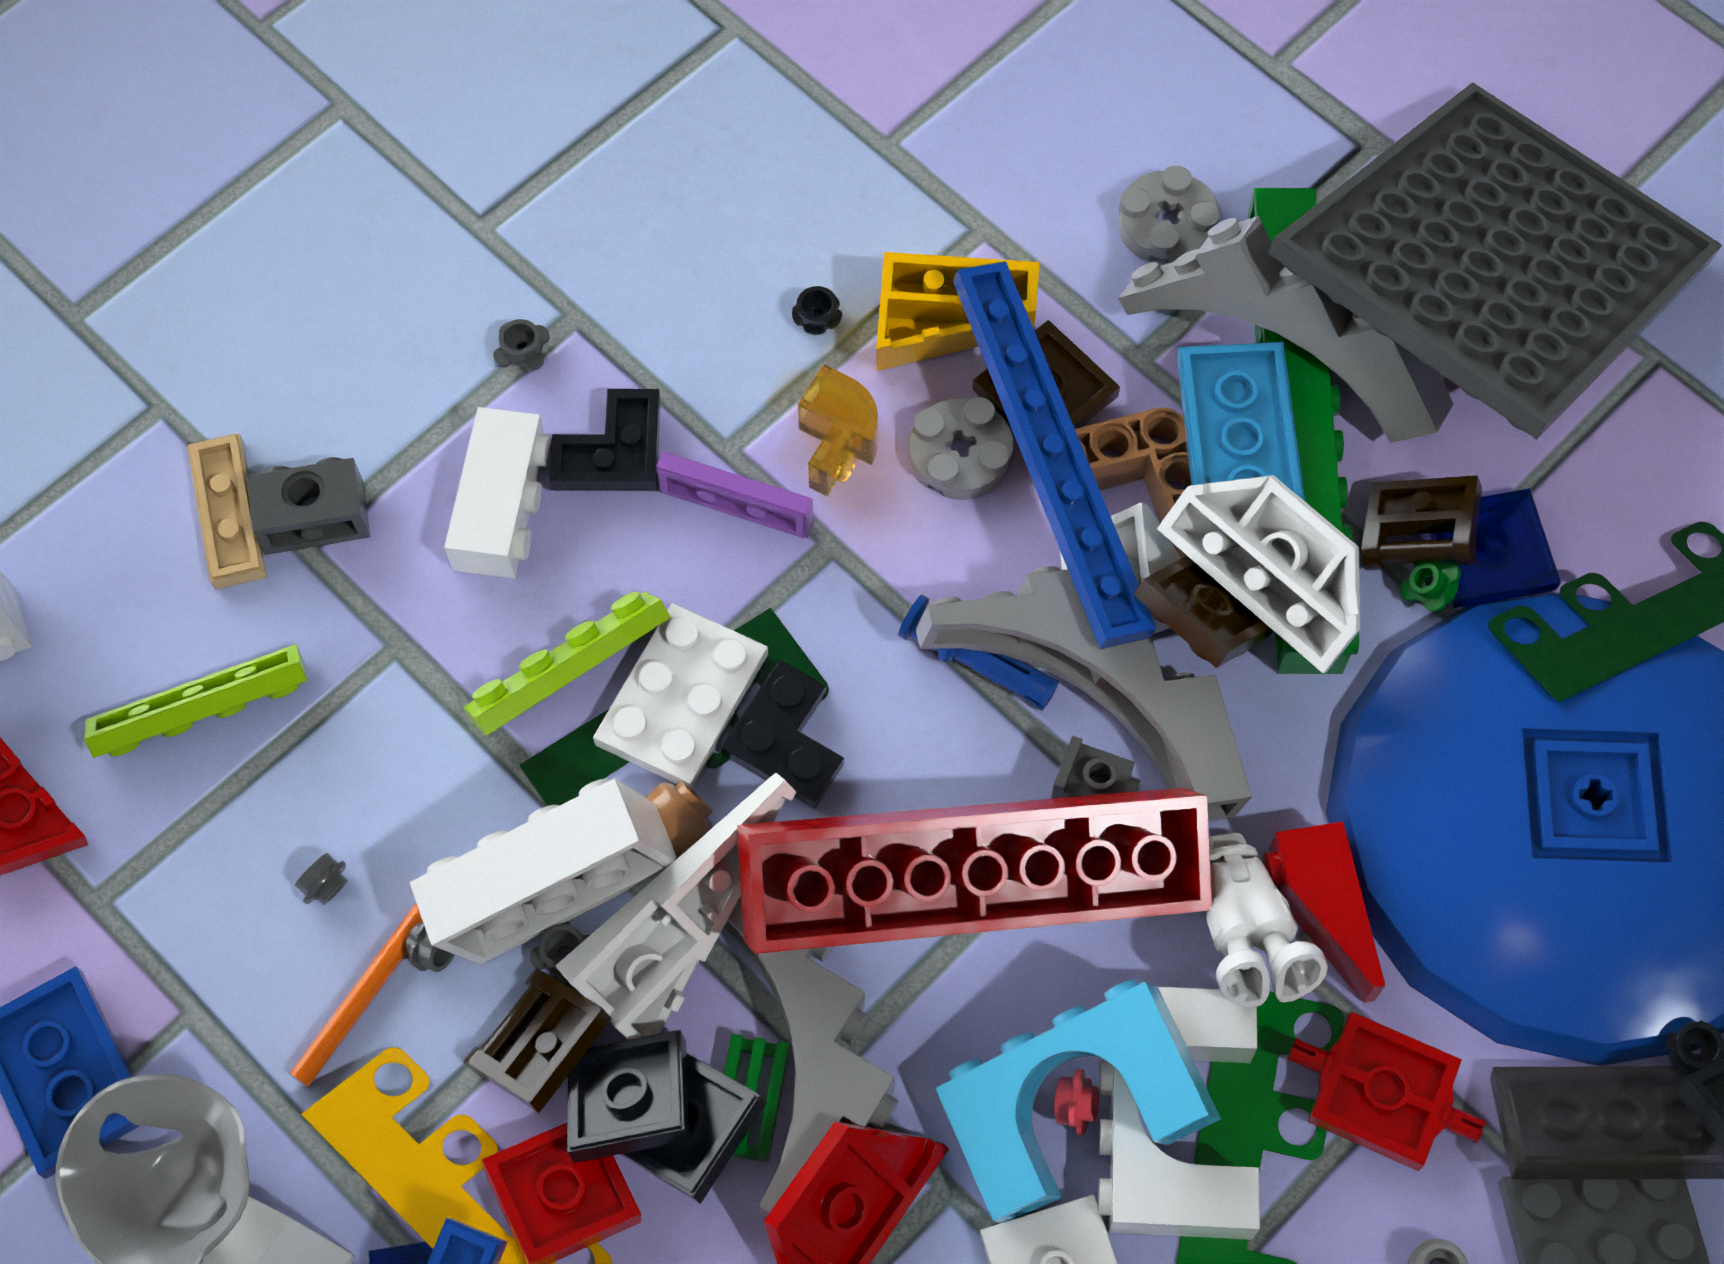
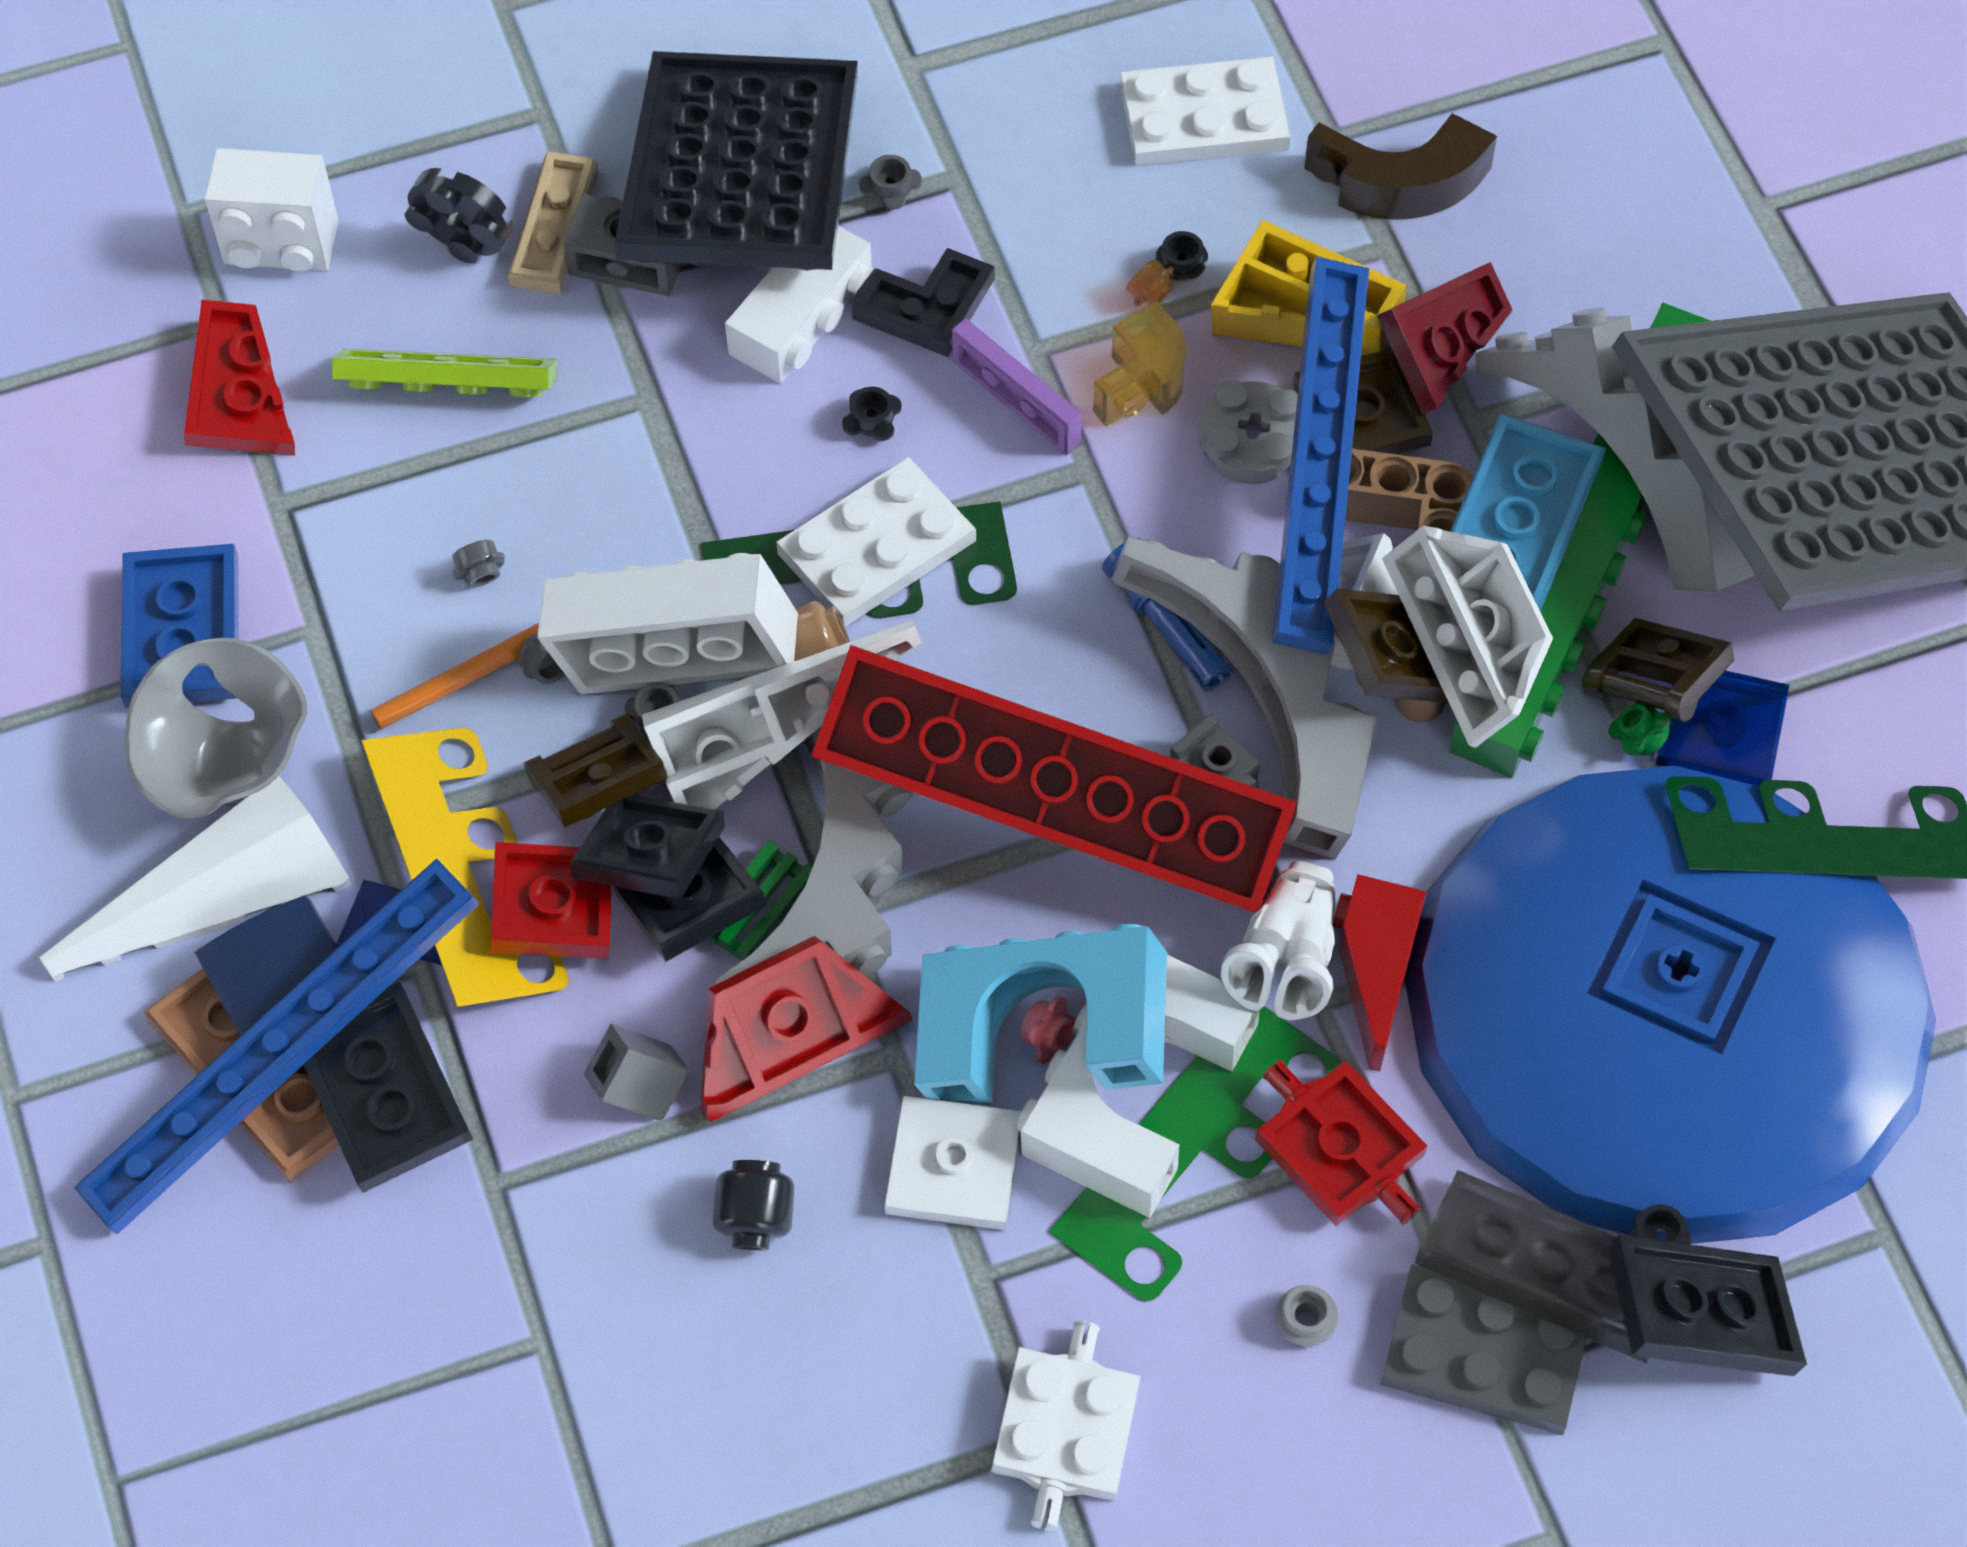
camera: 25 degrees right, 5 degrees down
lime plate [463,591,671,736] -> none
black plate [721,659,844,809] -> none
light grey plate [1118,166,1220,264] -> none
none -> black plate [404,168,513,263]
none -> black plate [615,51,858,271]
none -> black plate [842,386,902,441]
none -> white plate [1120,56,1290,166]
none -> clear orange plate [1126,259,1175,308]
none -> dark brown arch [1304,113,1497,220]
none -> dark red wing [1377,262,1513,415]

